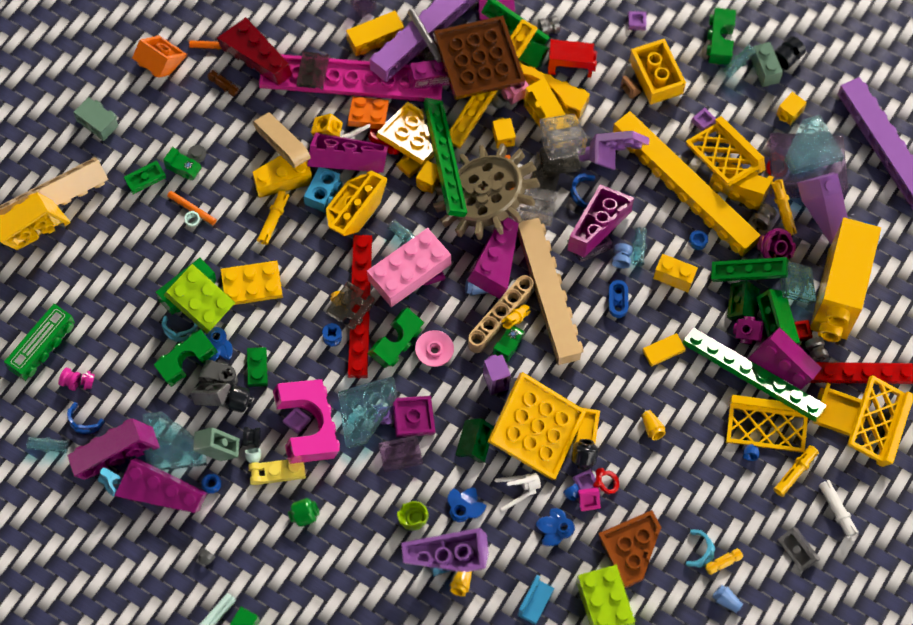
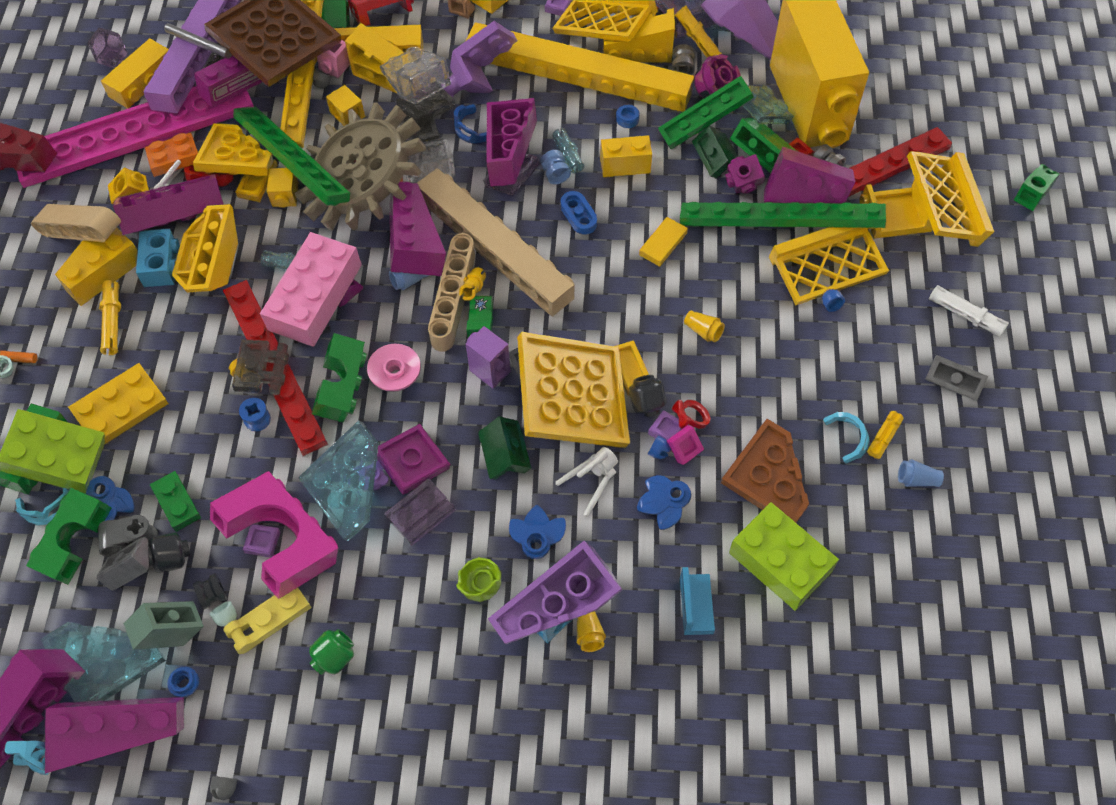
camera: 25 degrees left, 5 degrees down
clear smoke plate [297,51,329,90] -> none
yellow pin [773,445,819,497] -> none

